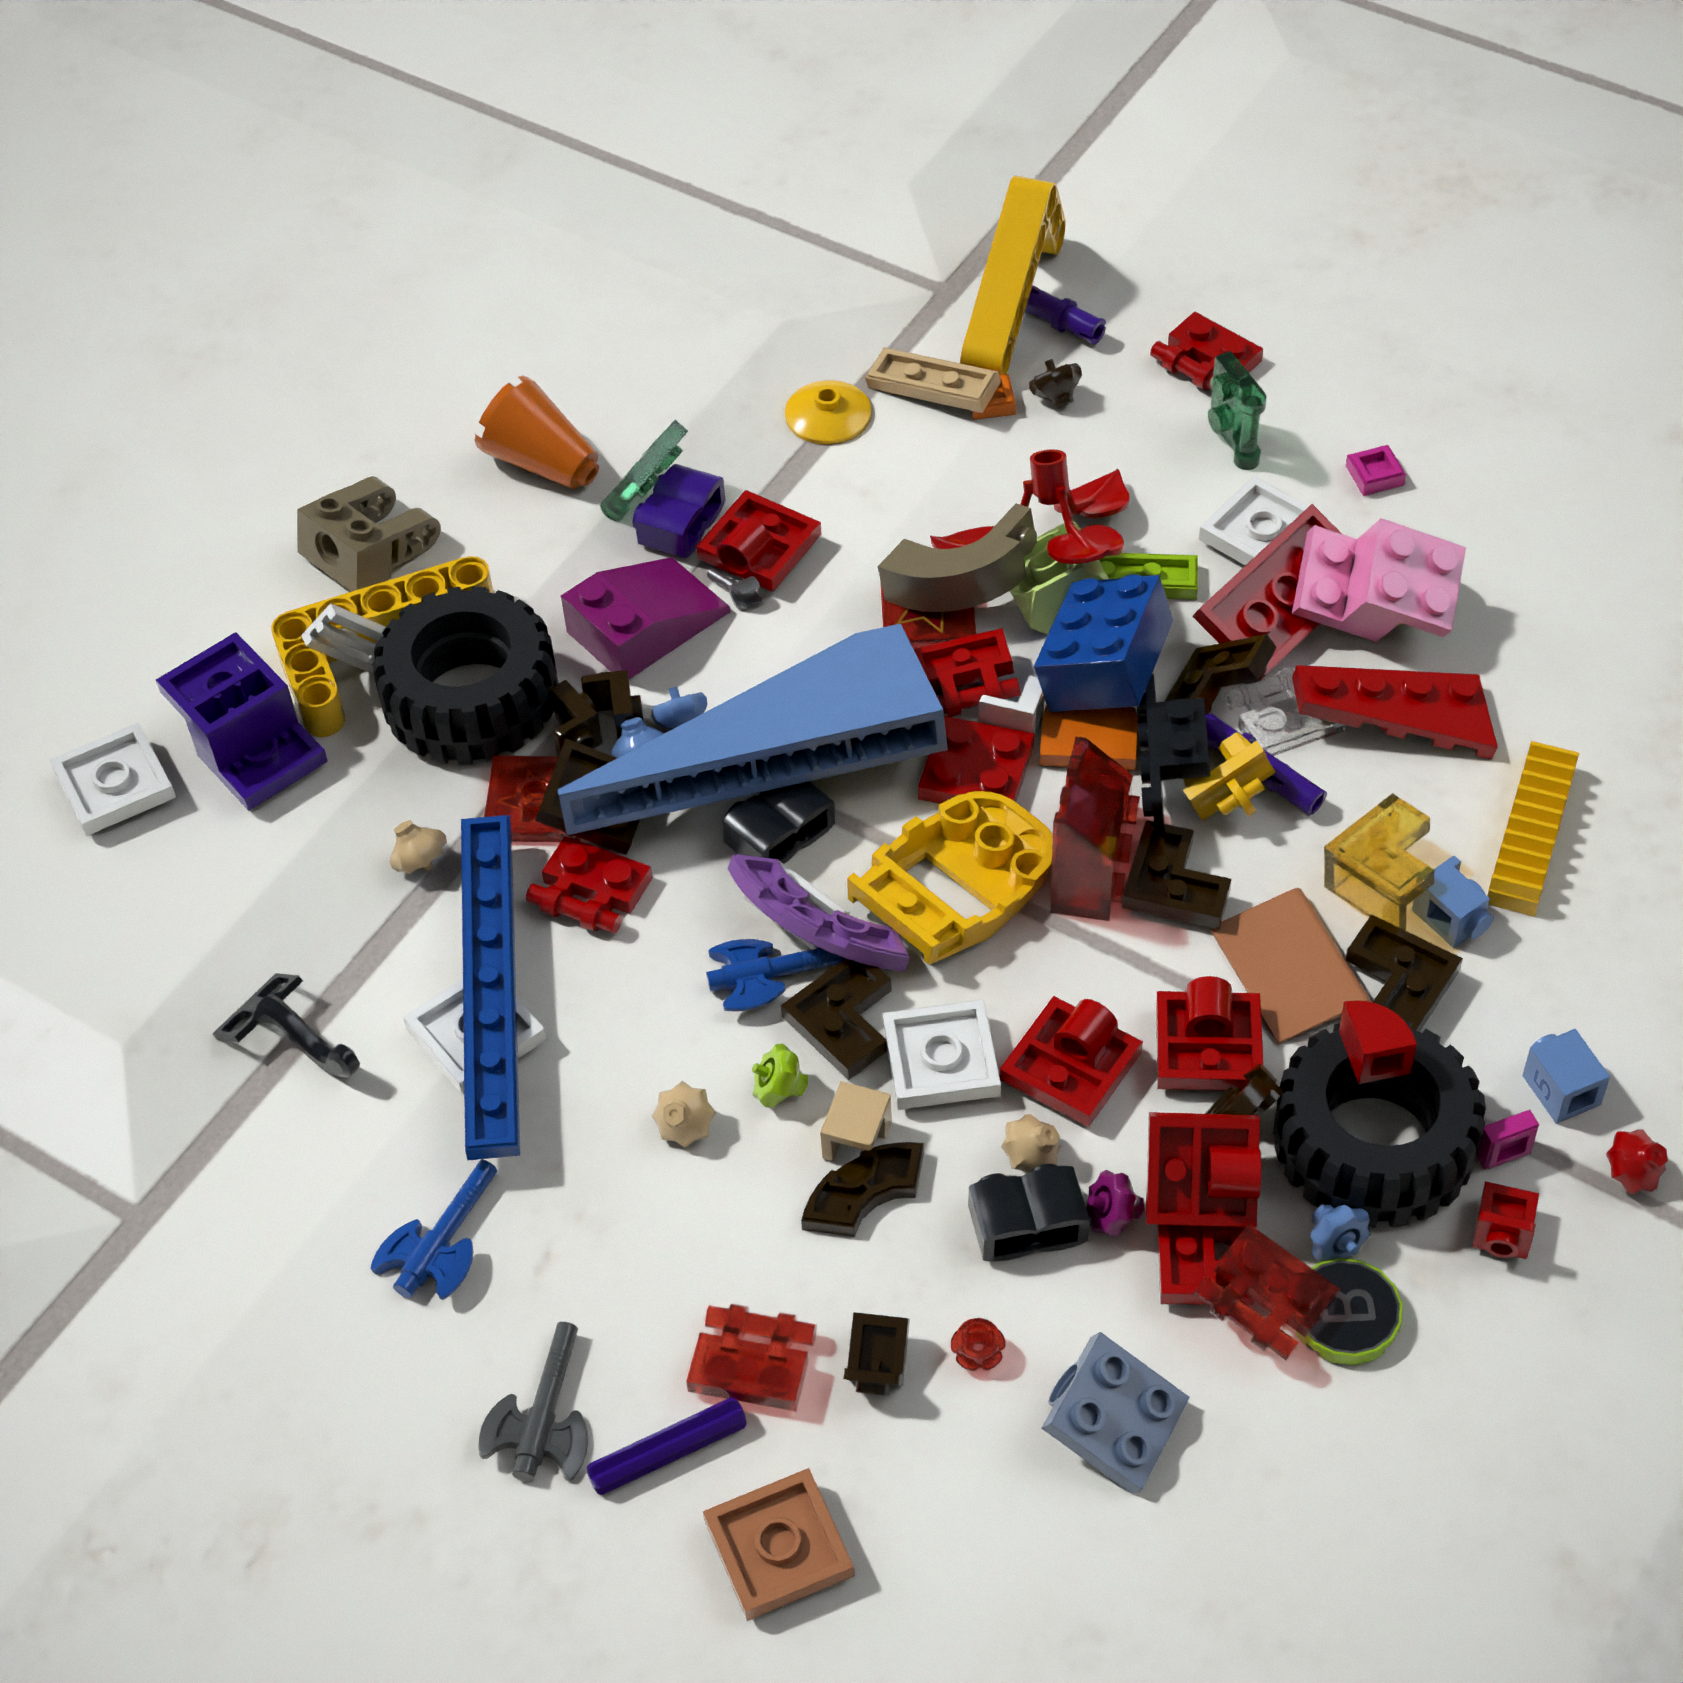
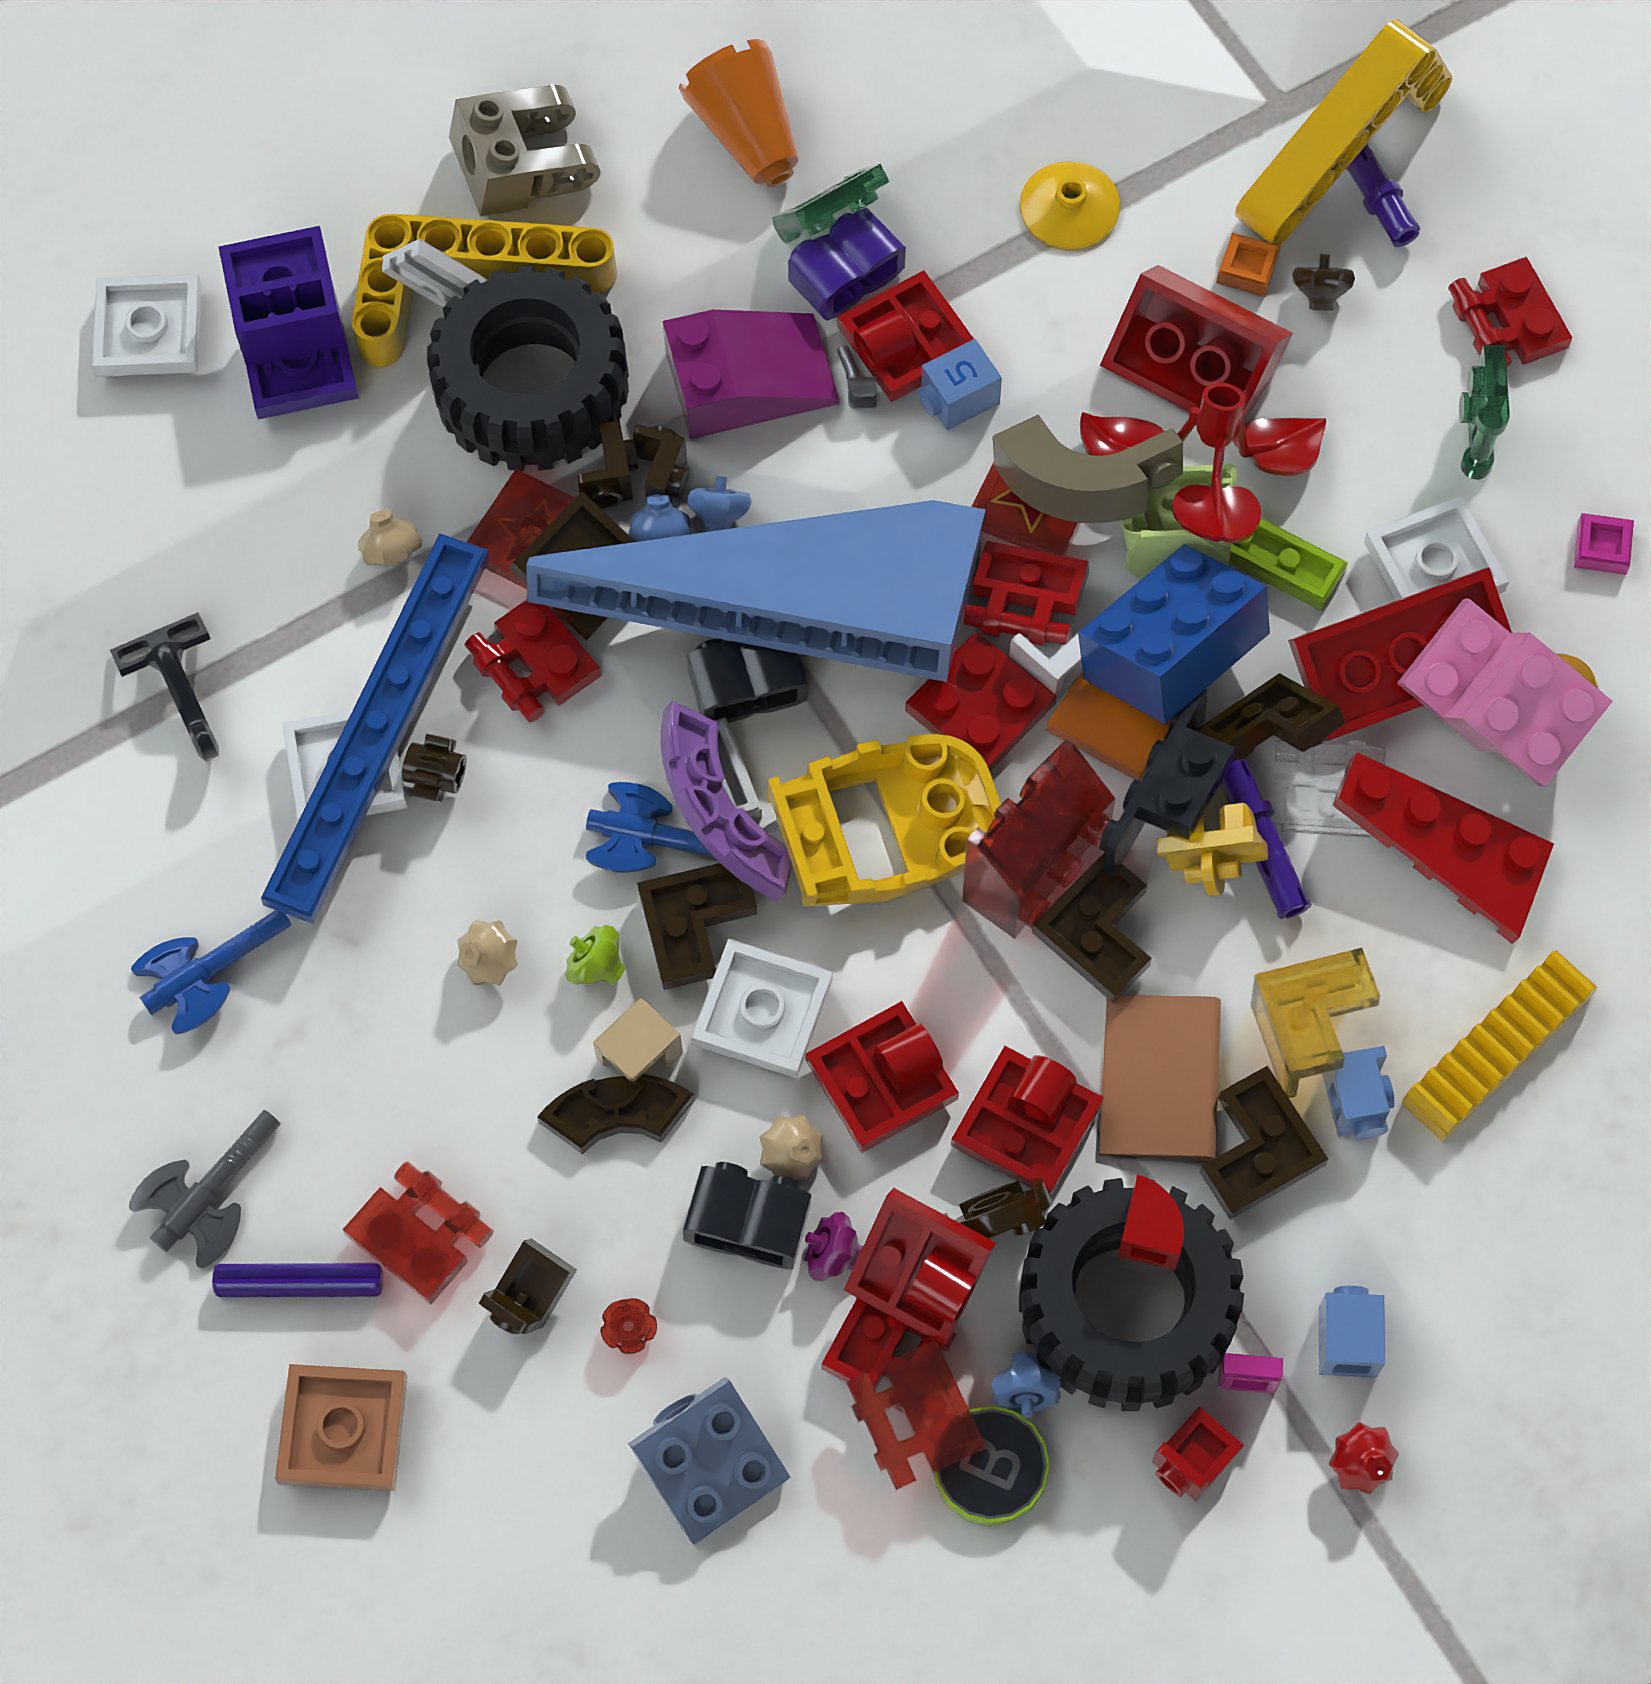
camera: 25 degrees right, 15 degrees up
tan tile [865,347,1001,413] -> none
none -> dark brown gear [402,734,467,802]
none -> medium blue brick [918,339,1002,430]
none -> red slope [1100,265,1293,422]

